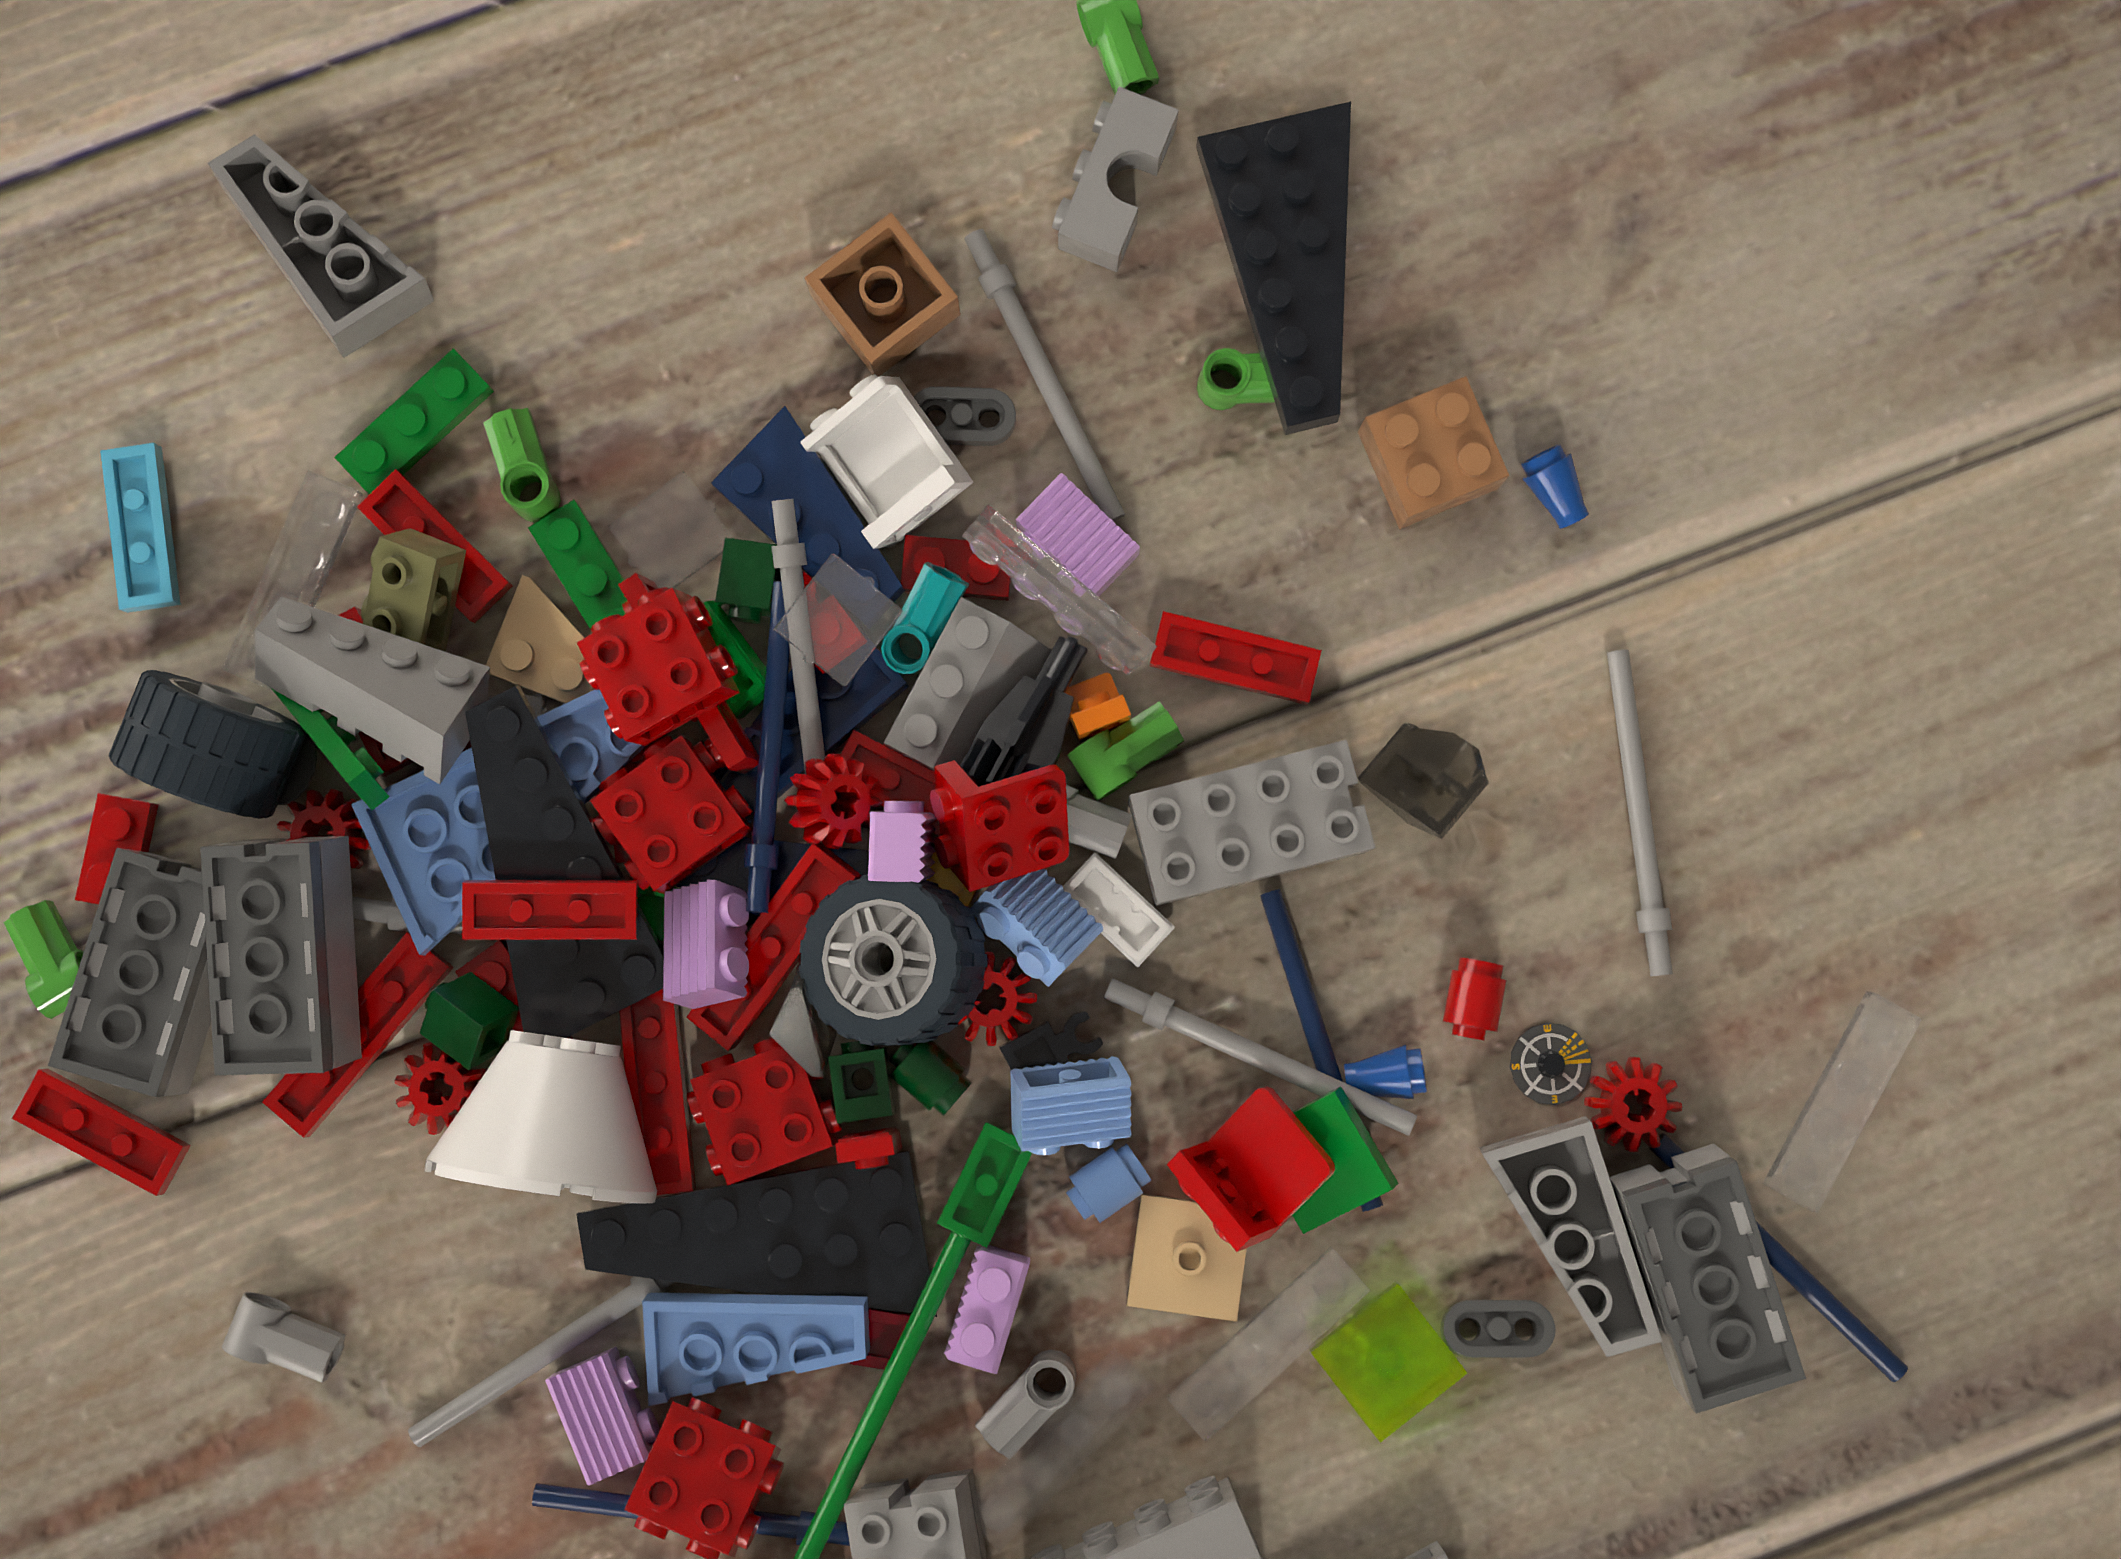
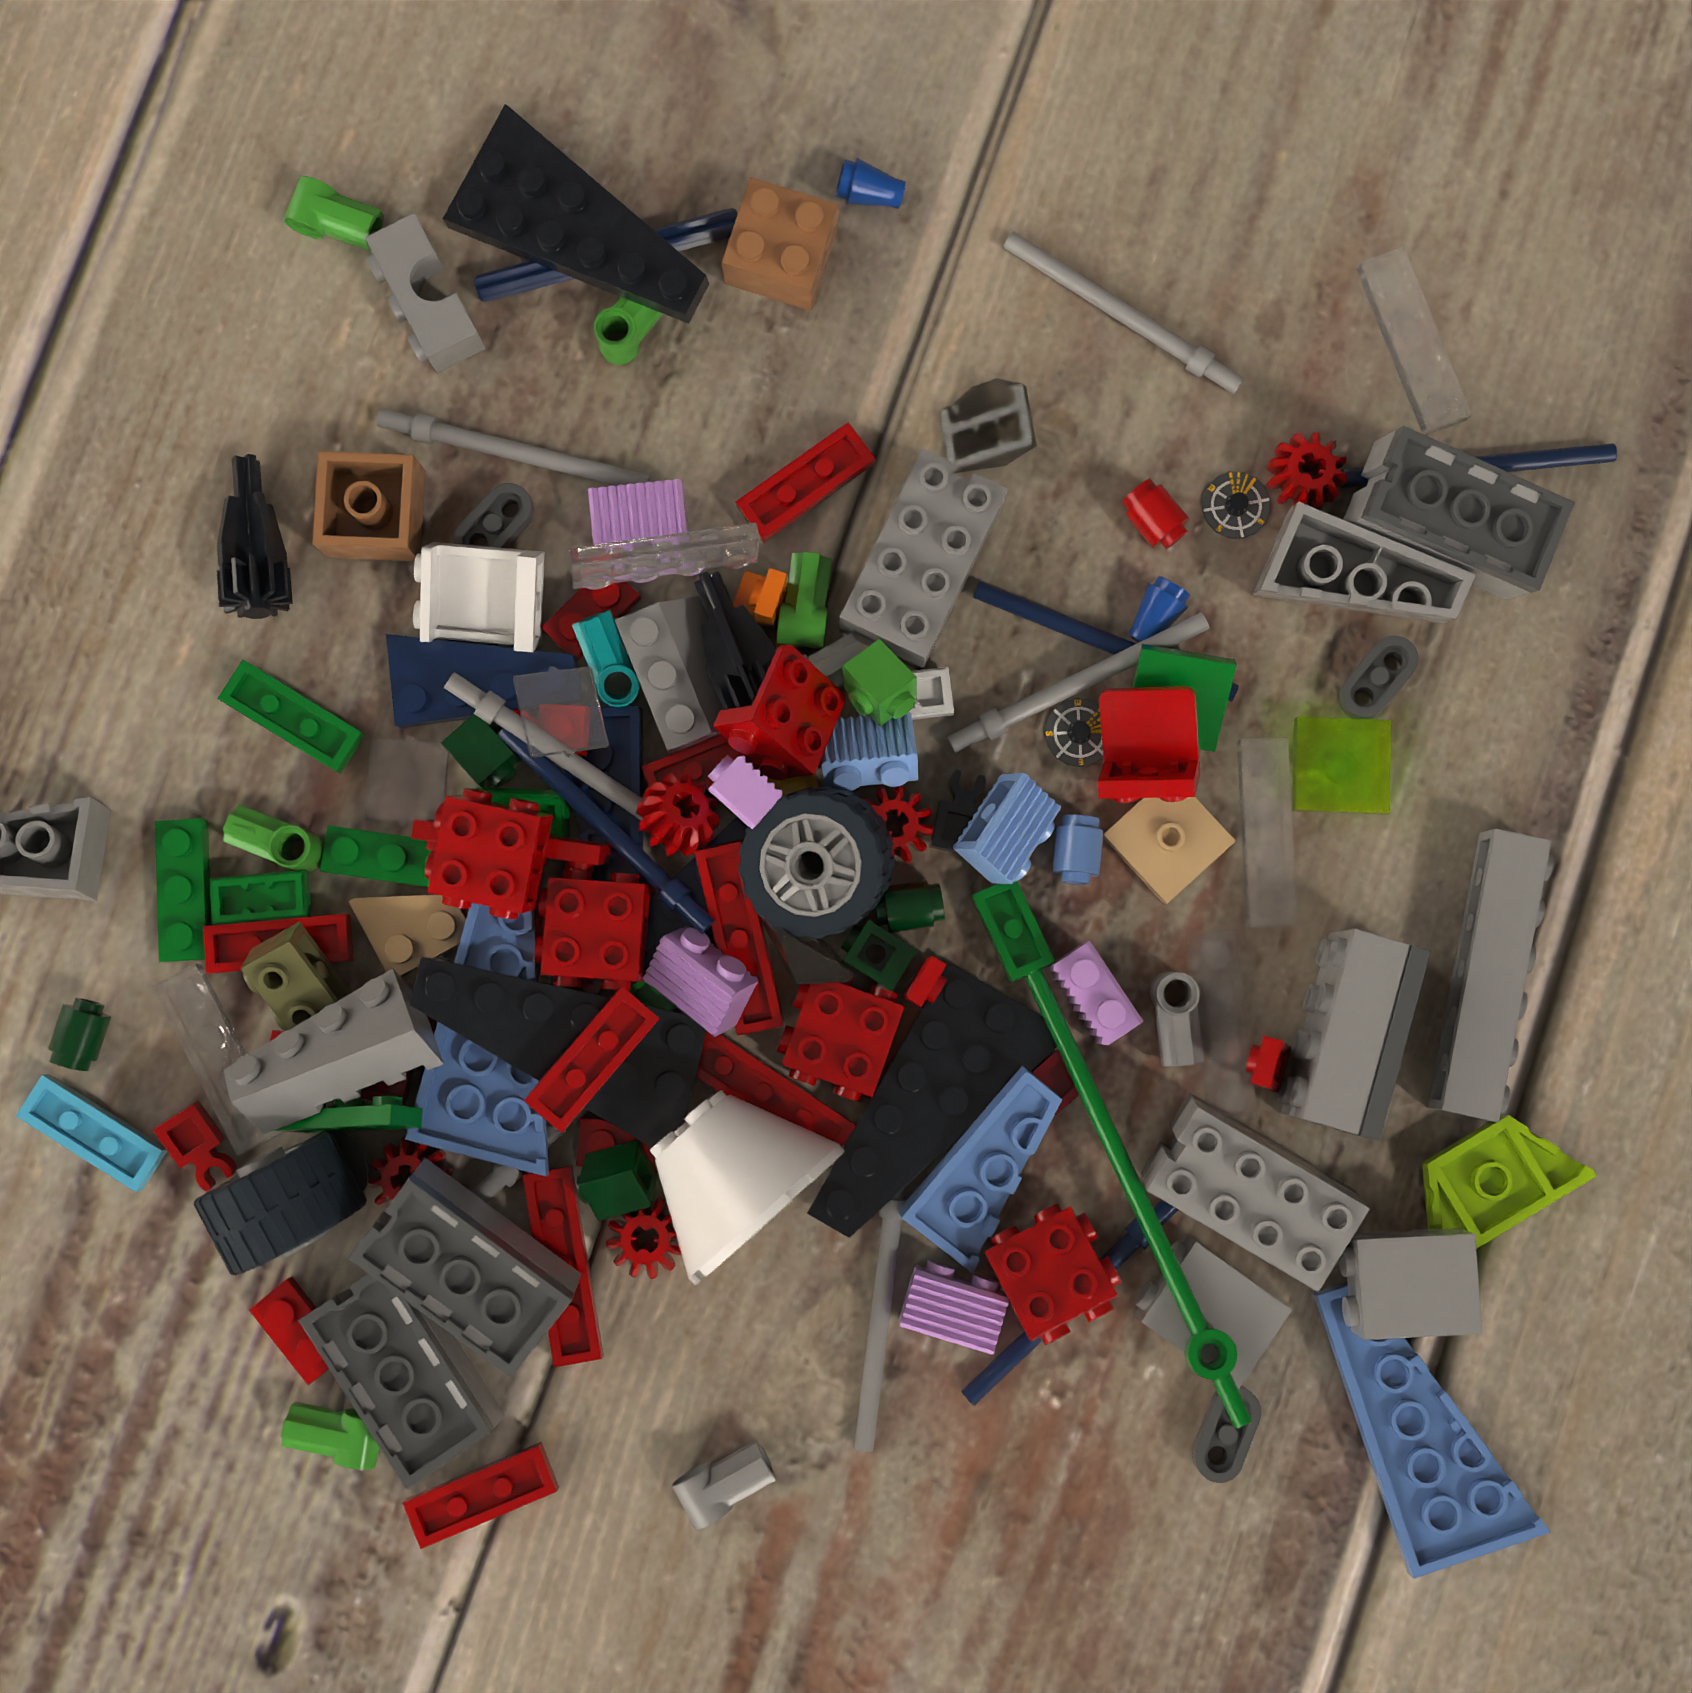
camera: 55 degrees left, 0 degrees up
none -> dark green brick [48,998,111,1071]
none -> red plate [153,1100,237,1192]
none -> green plate [209,870,312,925]
none -> black piece [217,454,293,619]
none -> green plate [217,659,366,774]
none -> dark blue axle [474,208,738,302]
none -> bright green brick [843,638,917,727]
none -> dark grey piece [1044,698,1103,767]
none -> red plate [1246,1035,1291,1093]

